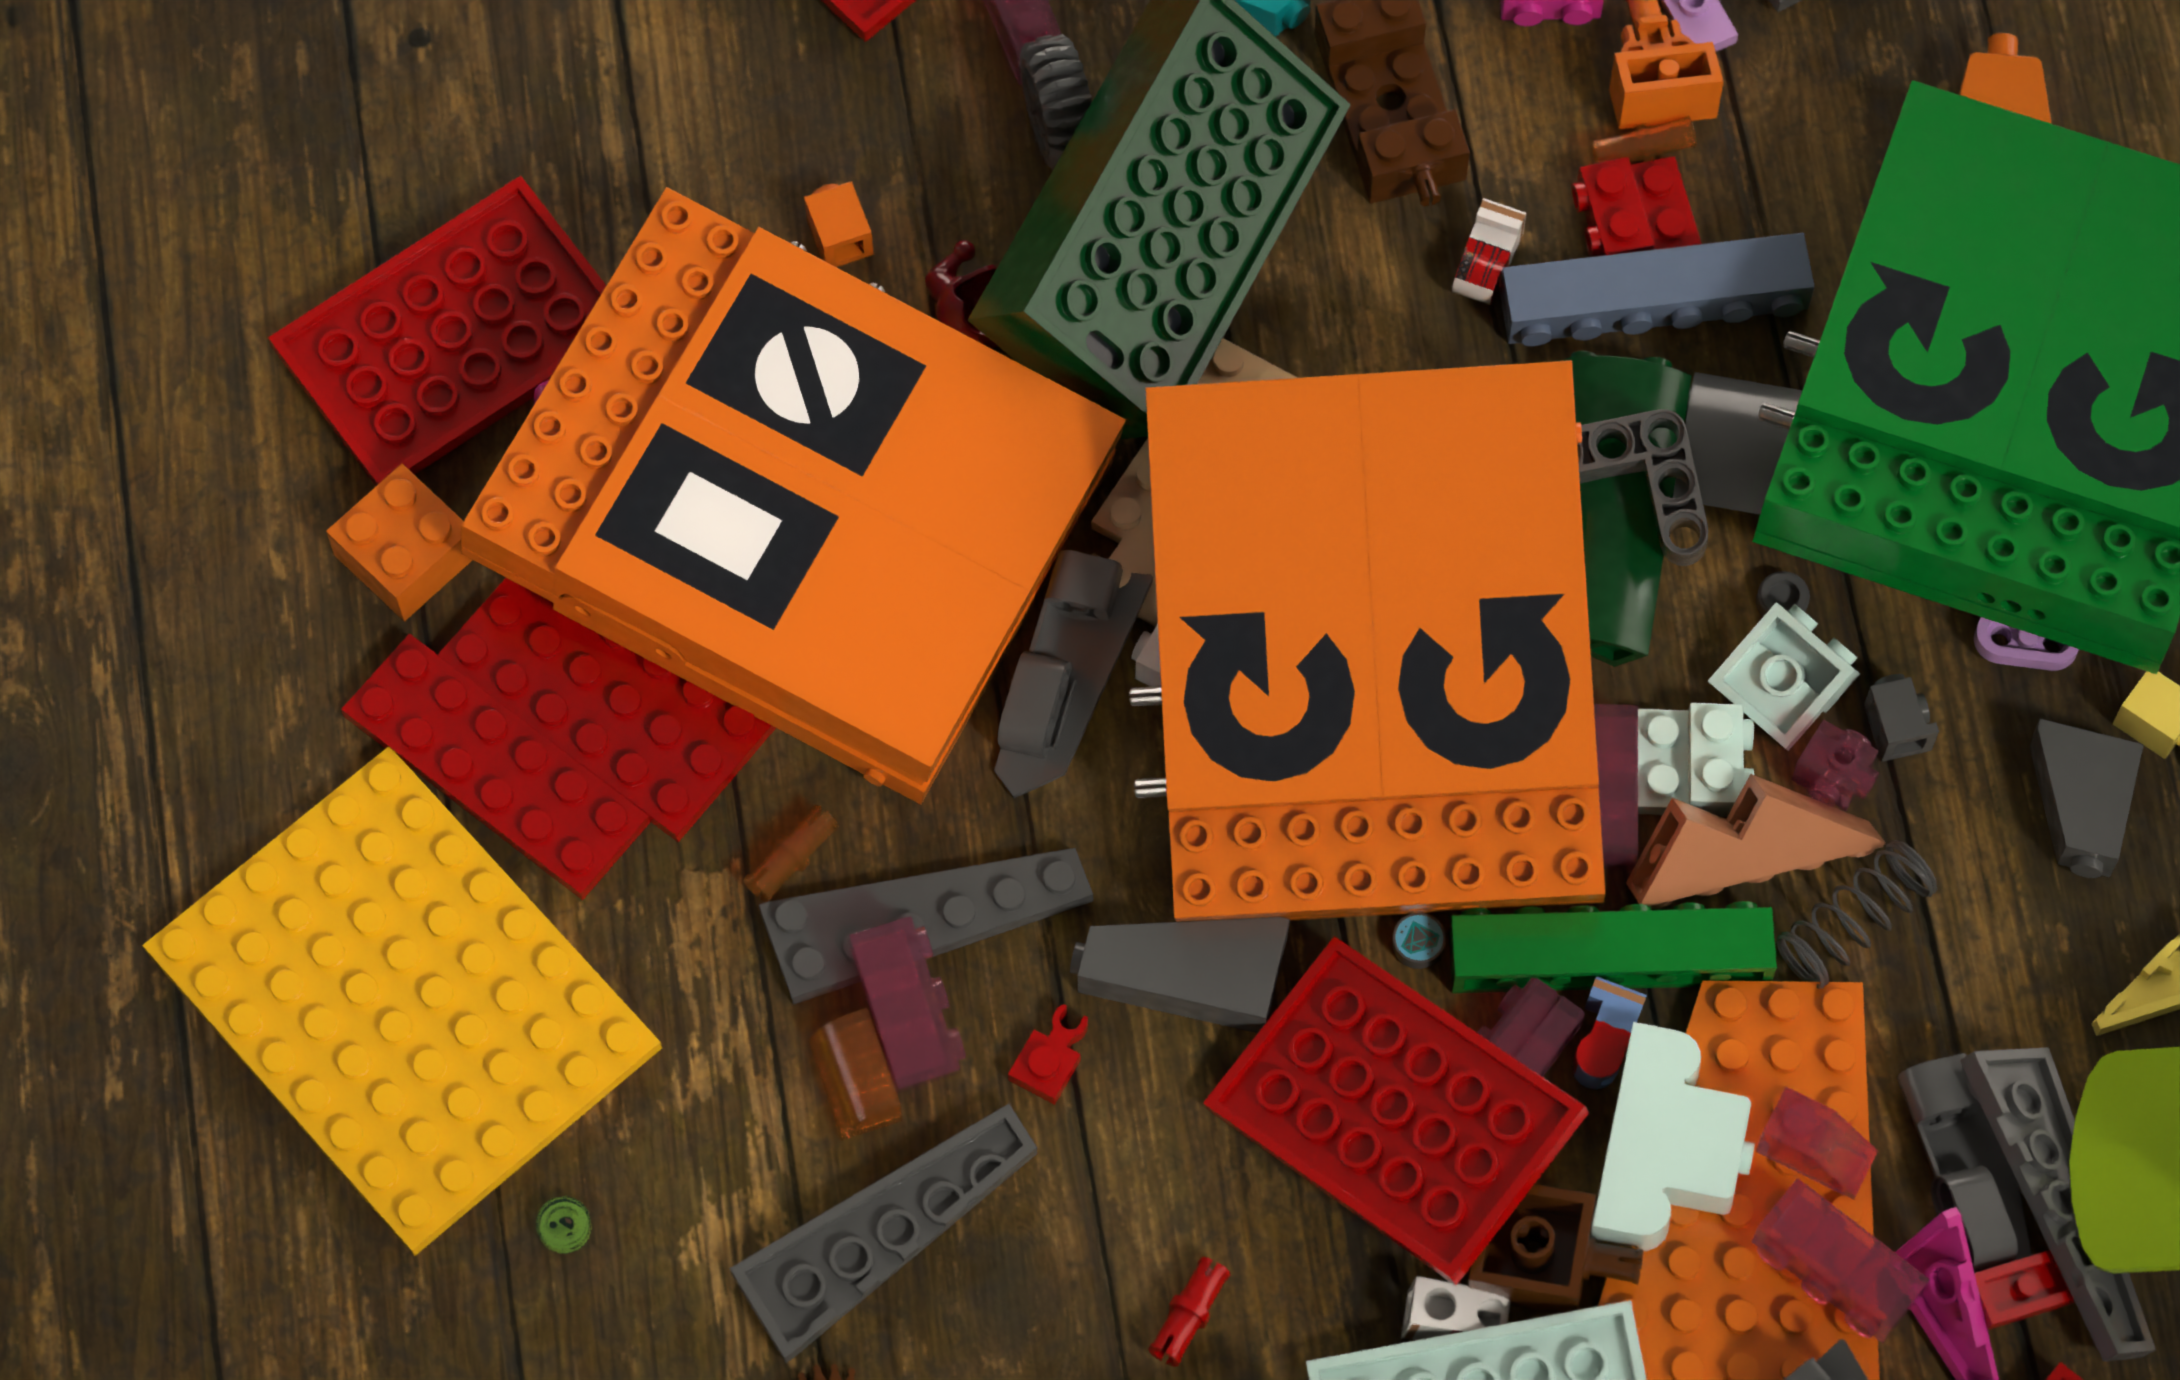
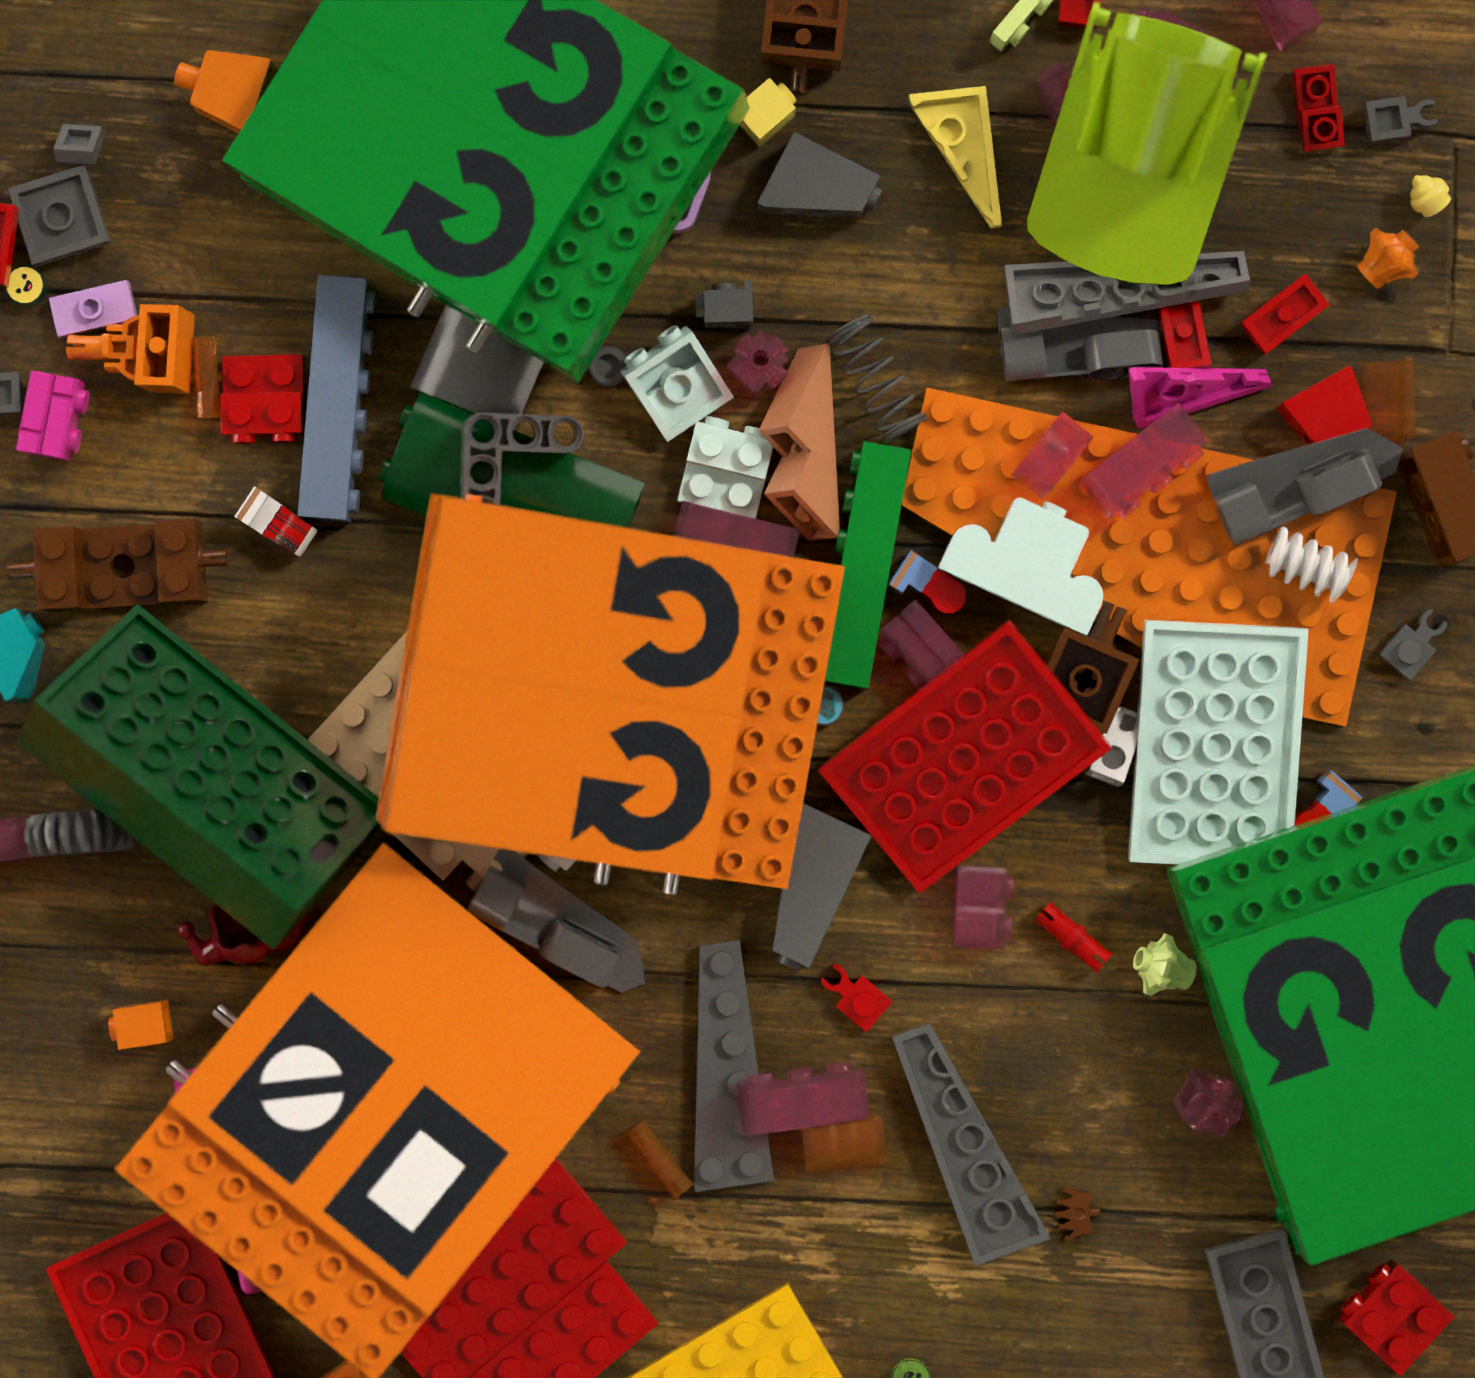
camera: 80 degrees left, 20 degrees up
none -> clear pink brick [952,864,1014,949]

